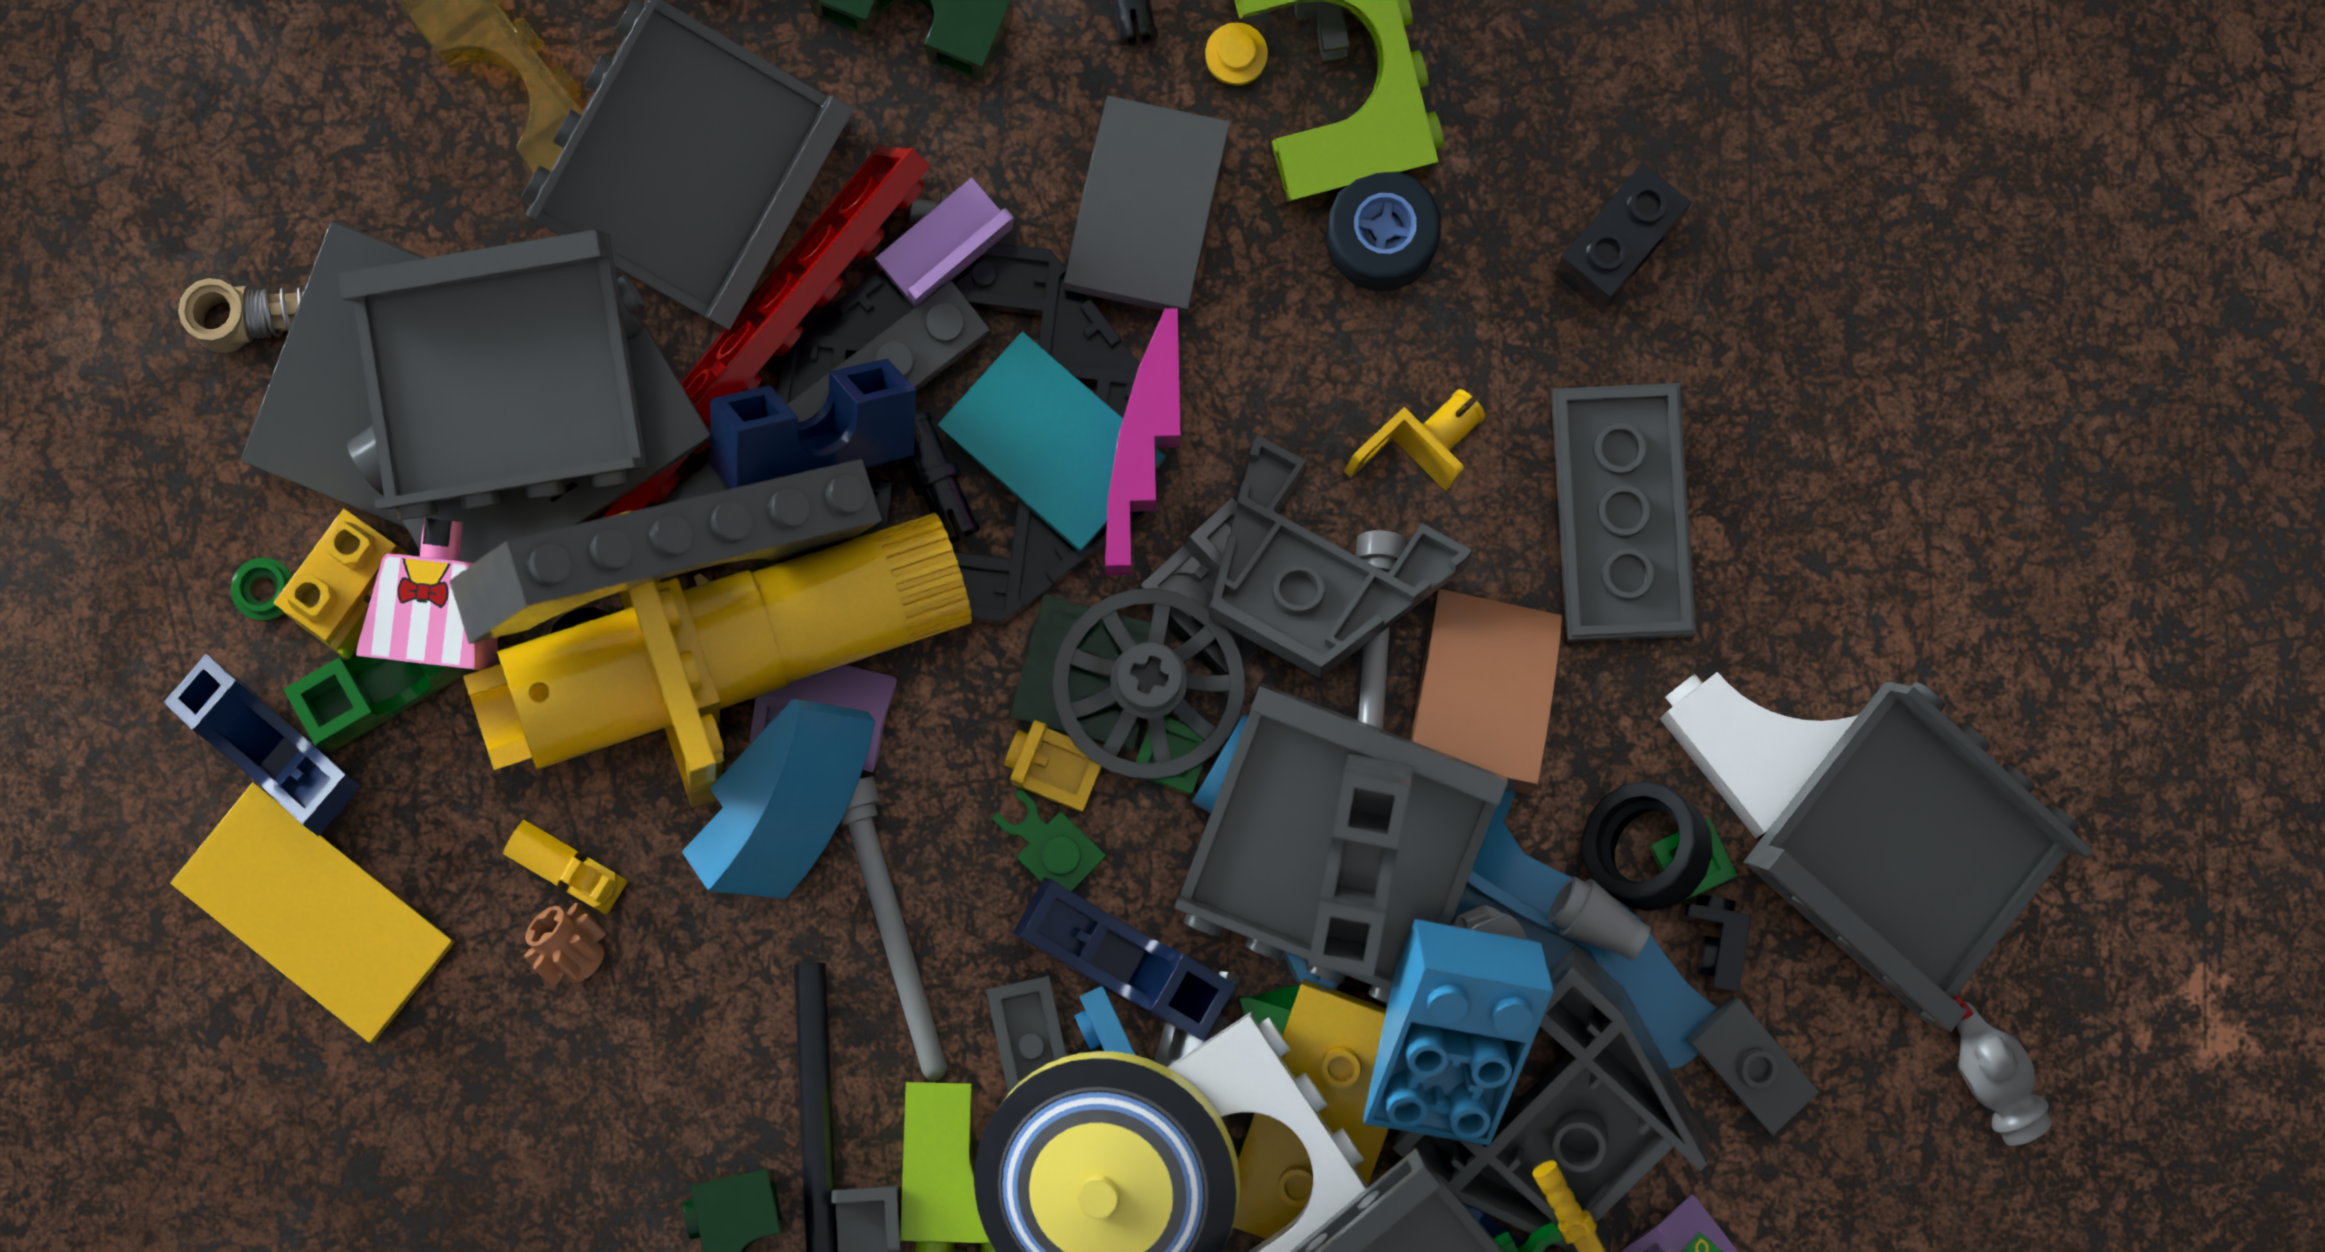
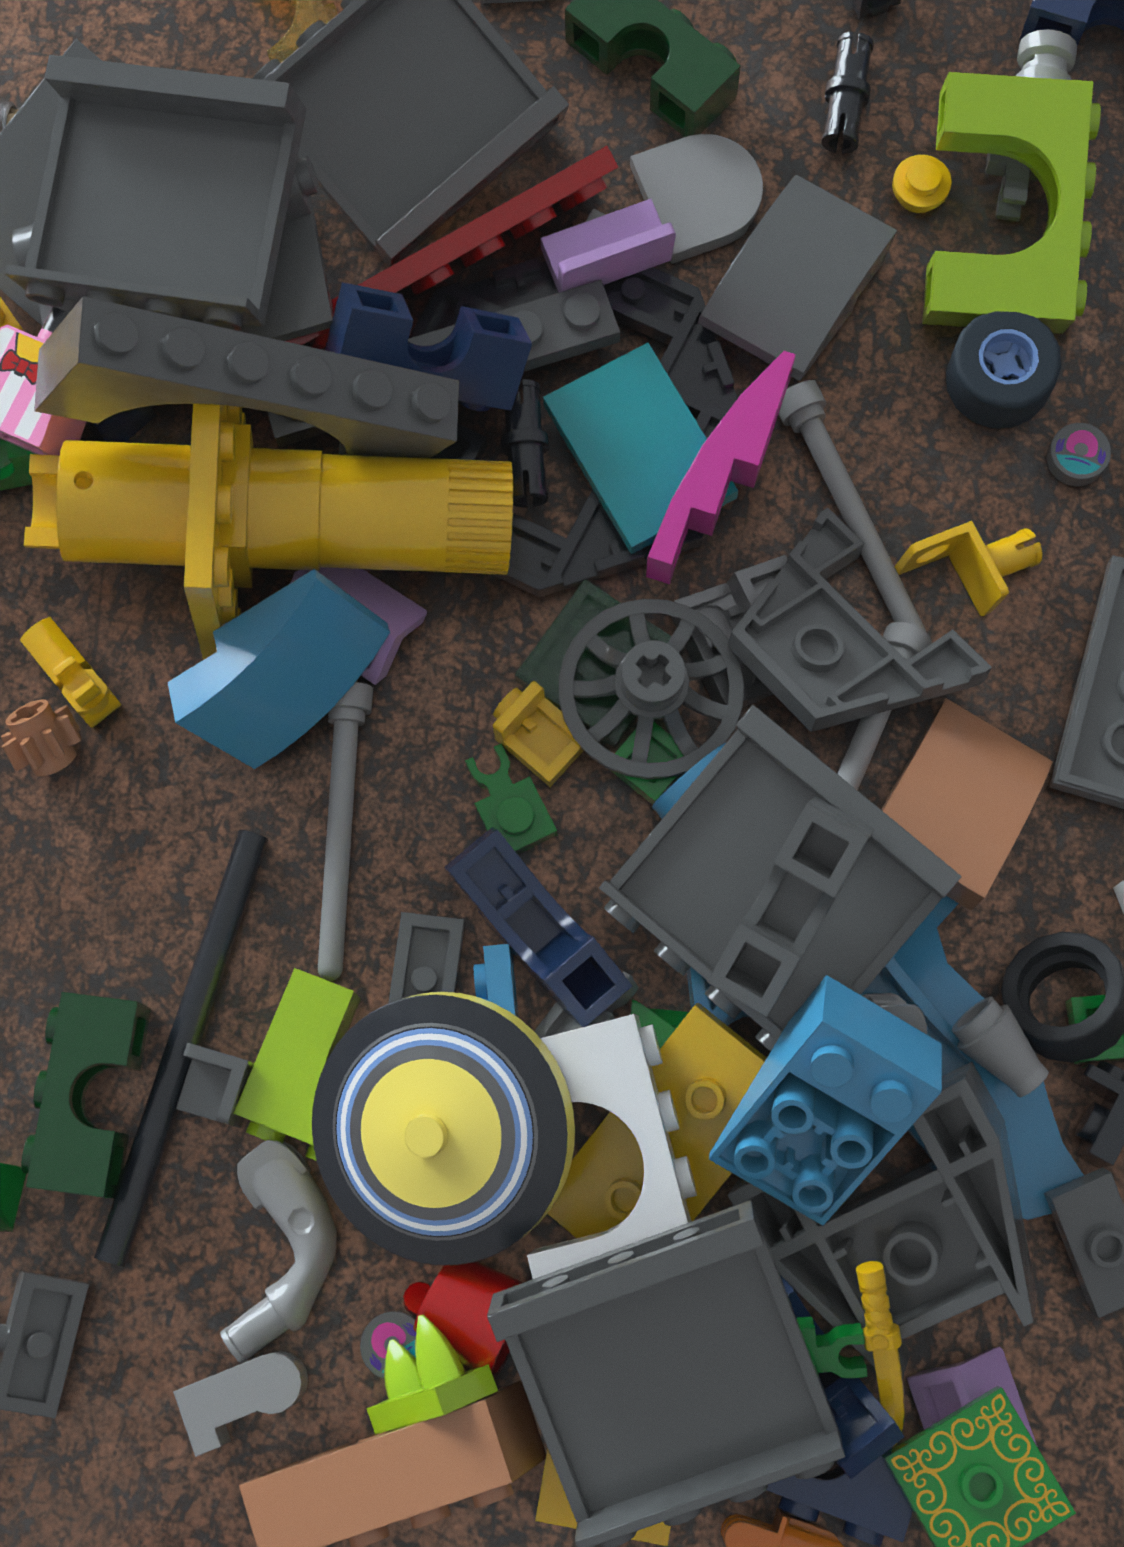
camera: 25 degrees right, 5 degrees down
none -> light grey tile [630,134,763,264]
none -> light grey piece [779,380,927,633]
none -> tile [1046,423,1111,487]

